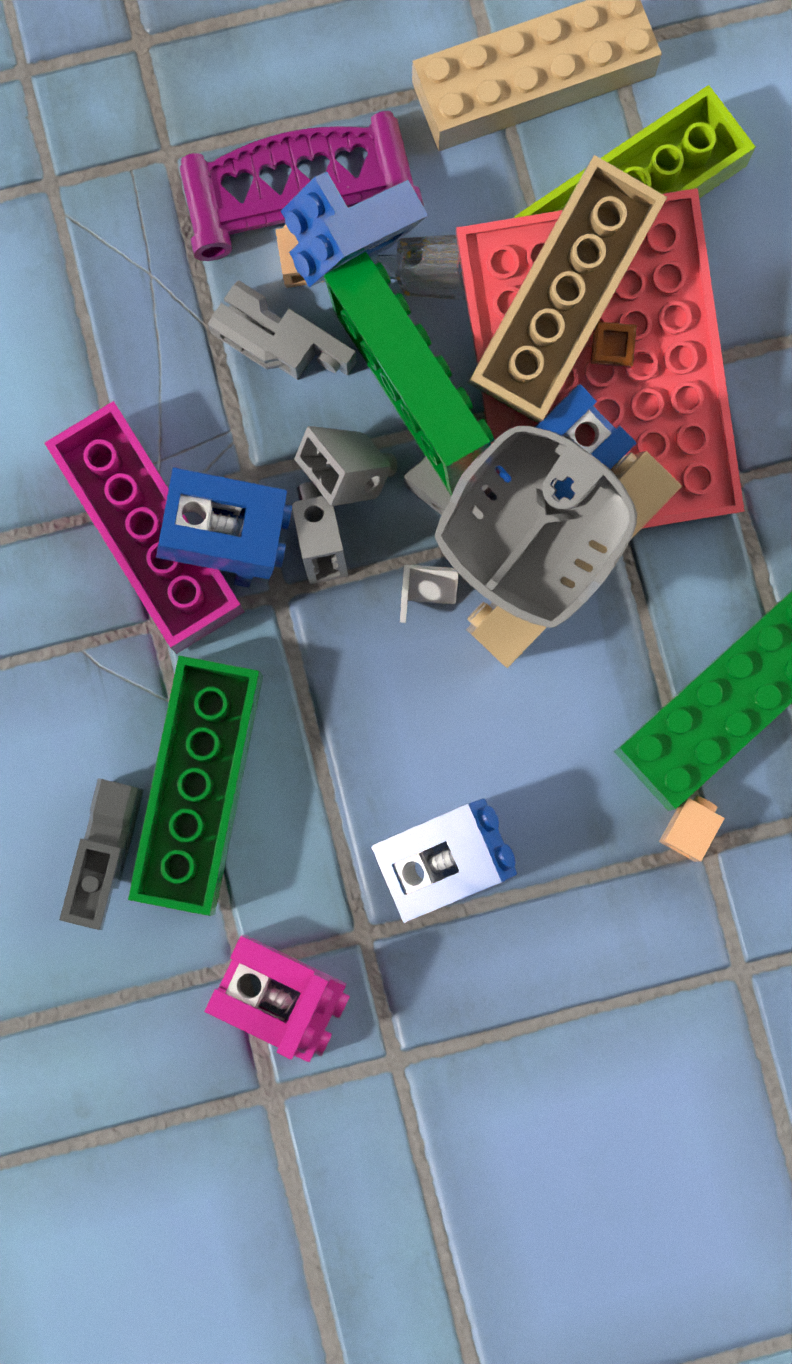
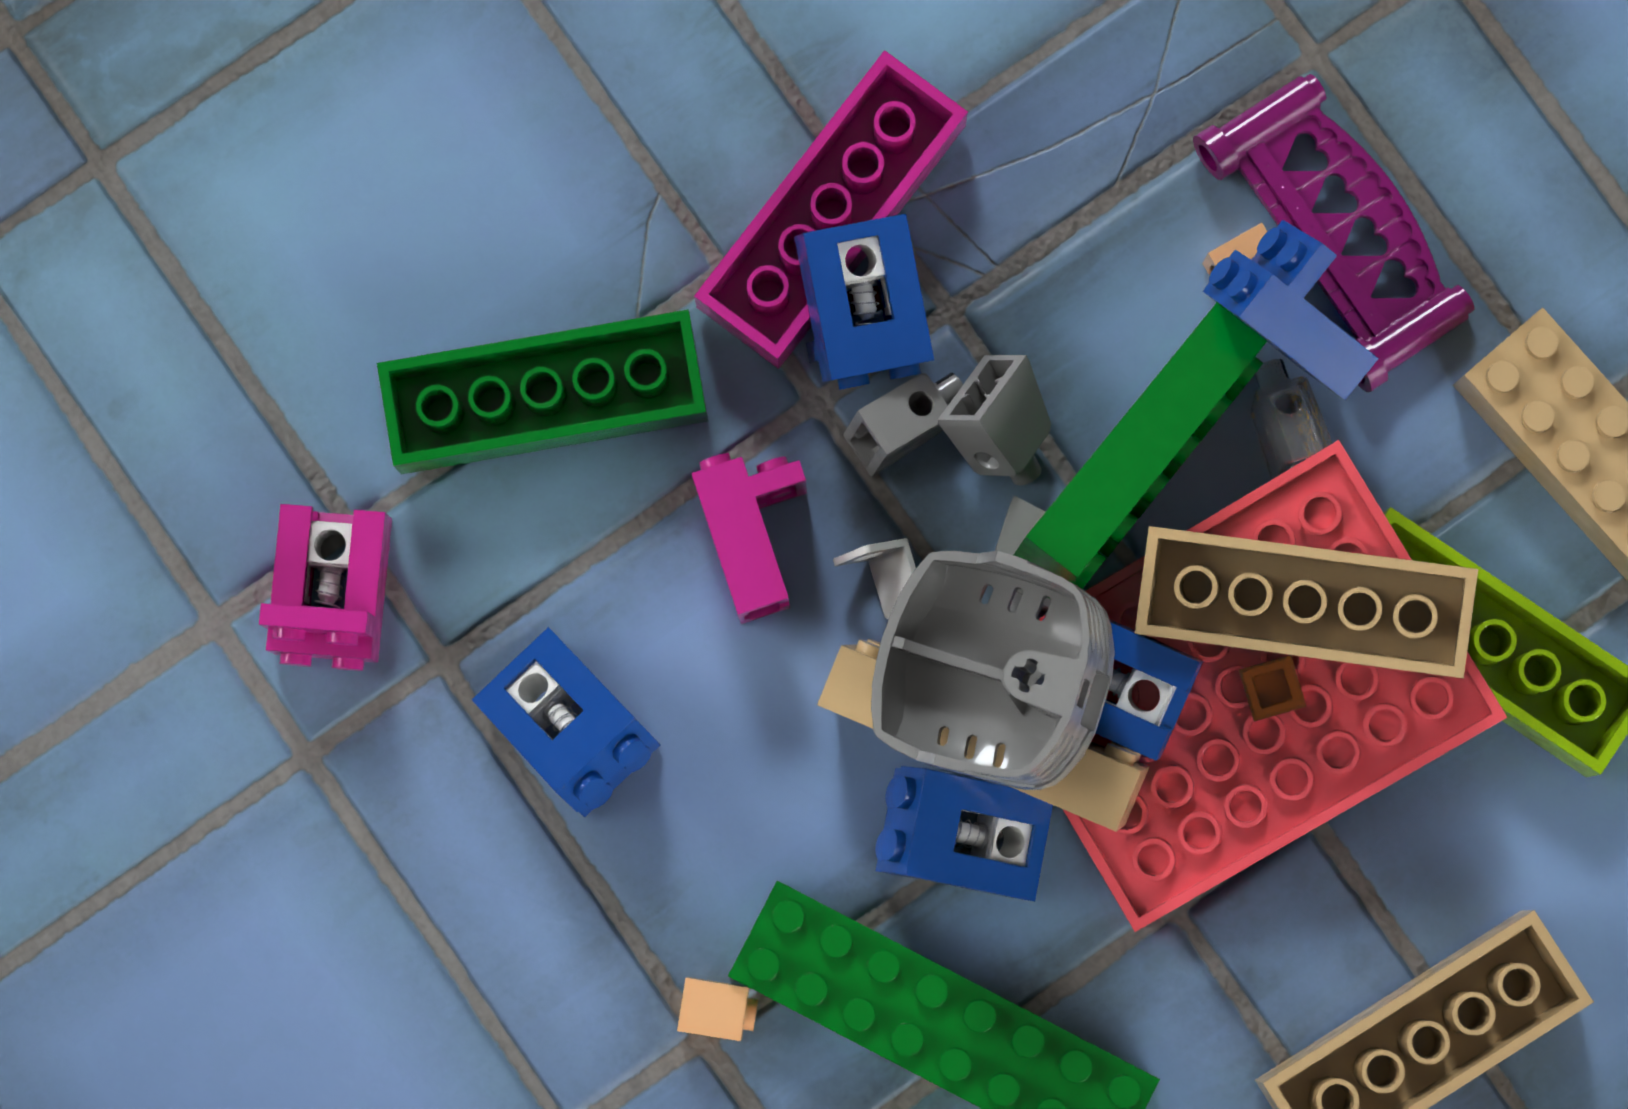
camera: 70 degrees right, 0 degrees up
dark grey plate [59,778,144,930] -> none
light grey plate [208,280,356,380] -> none
none -> dark pink brick [691,453,807,624]
none -> blue brick [875,766,1053,902]

